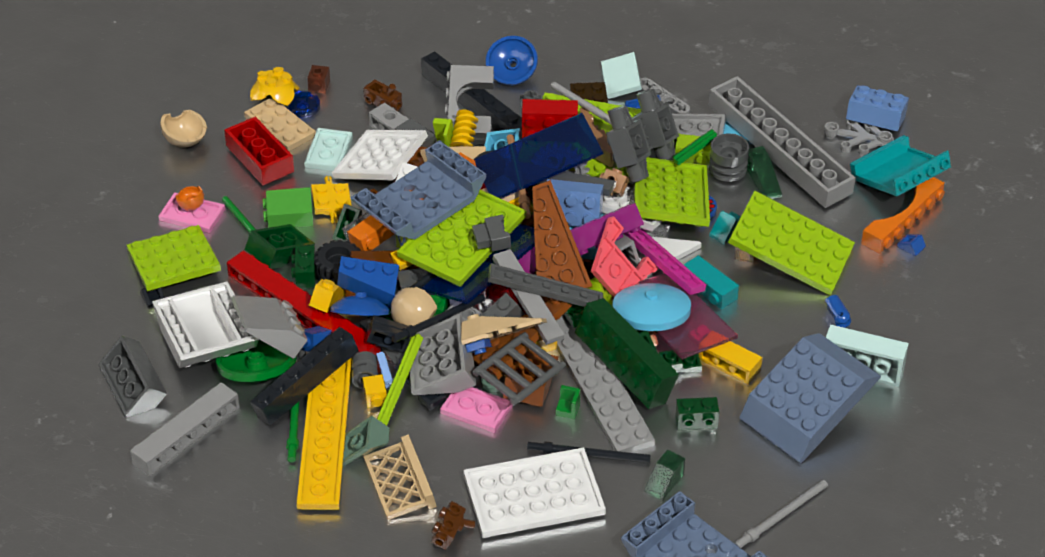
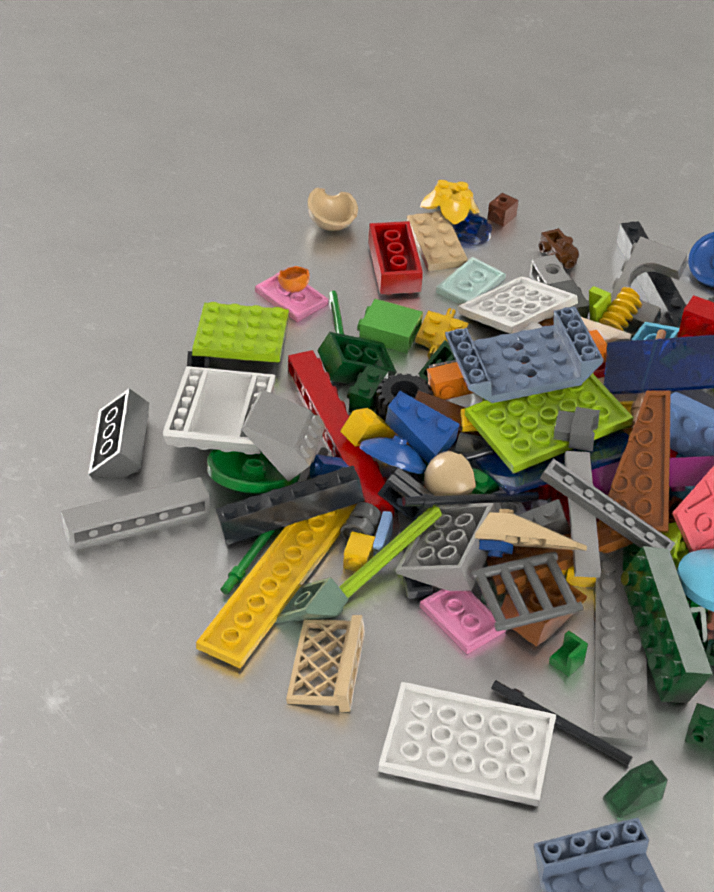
camera: 25 degrees right, 0 degrees up
reddish brown brick [431,501,475,550] -> none

